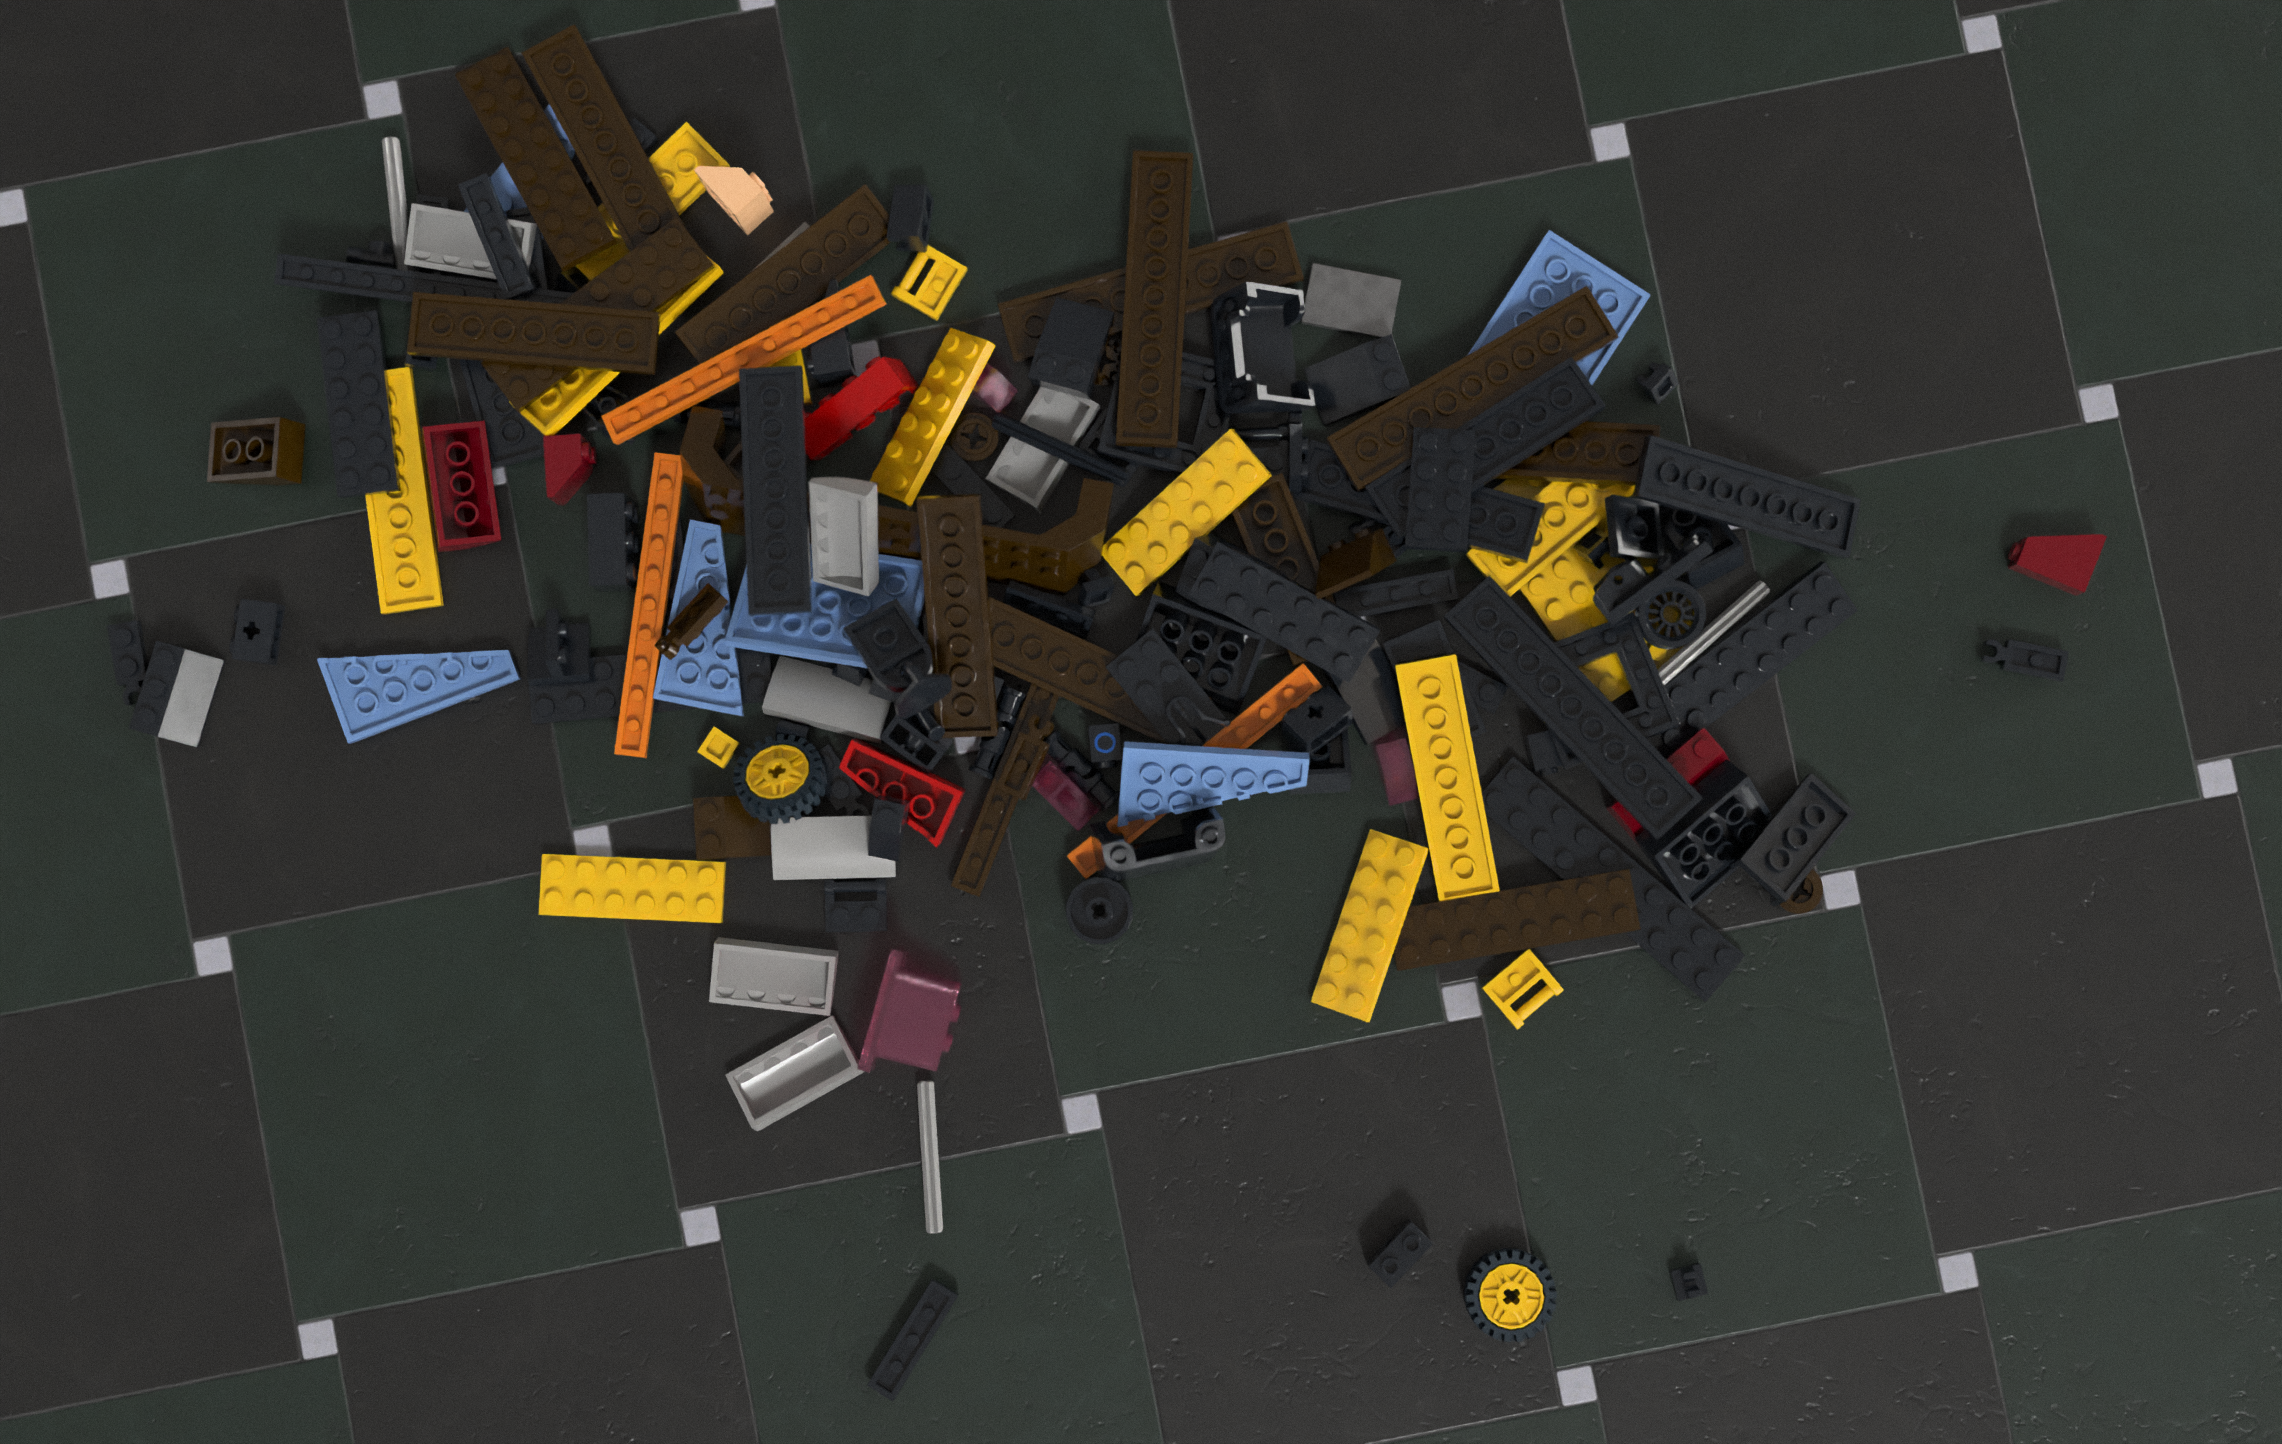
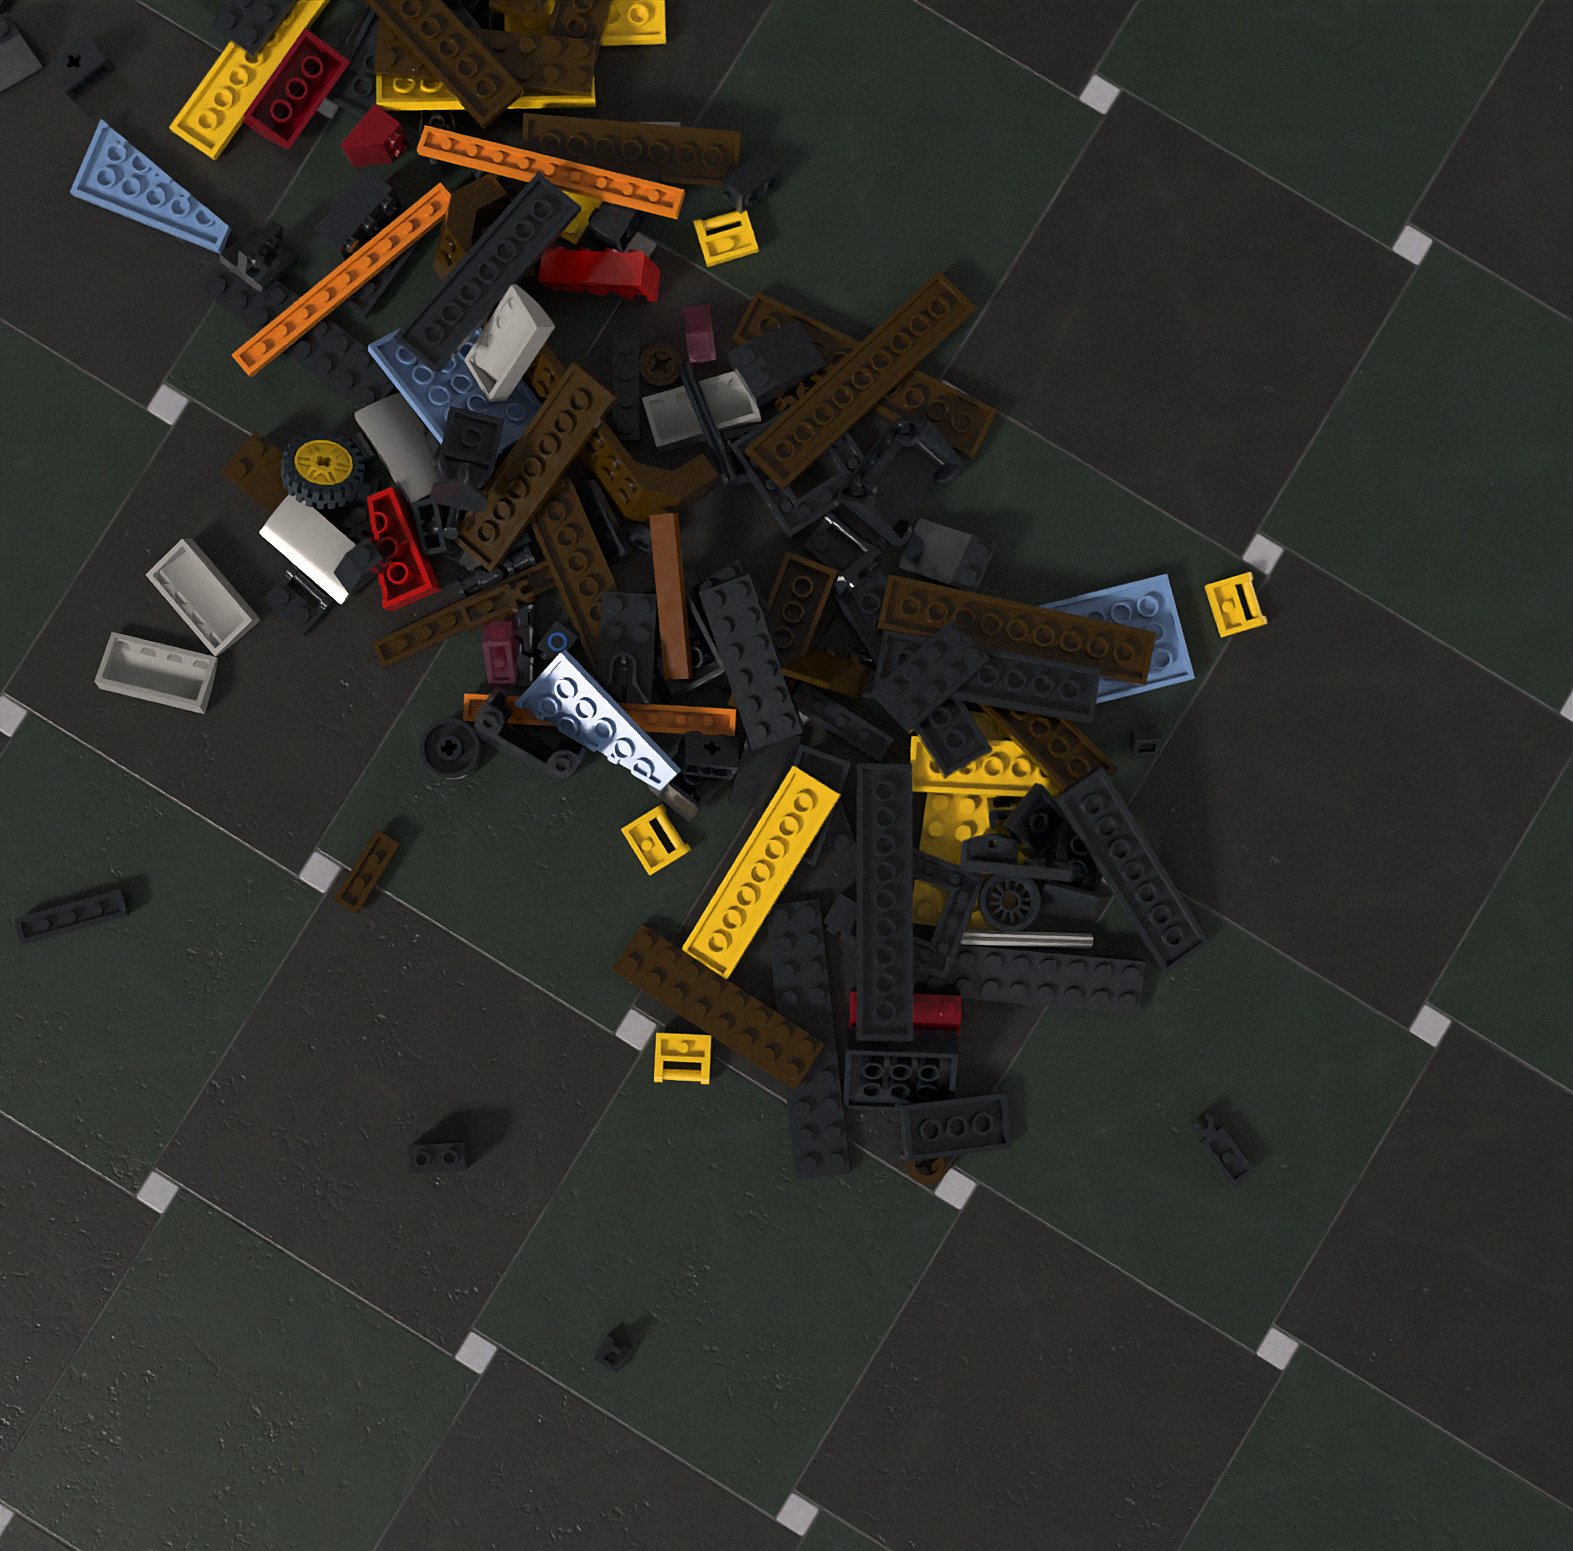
camera: 40 degrees right, 0 degrees up
yellow plate [539,854,726,923] -> none
medium blue wing [653,520,744,717] -> none
dark brown plate [654,583,729,660] -> none
light nougat slope [694,166,774,236] -> none
yellow plate [697,727,741,769] -> none
clear pink windscreen [857,948,962,1072] -> none
yellow plate [869,328,995,507] -> none
light grey axle [917,1080,943,1234] -> none
yellow plate [1102,429,1272,596] -> none
flat silver tile [1301,263,1401,338] -> none
yellow plate [1311,829,1429,1022] -> none
clear pink slope [1373,738,1419,806] -> none
wheel [1464,1248,1557,1342] -> none
dark red slope [2008,534,2107,596] -> none
none -> dark brown plate [333,830,401,914]
none -> yellow plate [621,804,691,876]
none -> reddish brown tile [649,513,693,680]
none -> yellow plate [1205,572,1268,638]

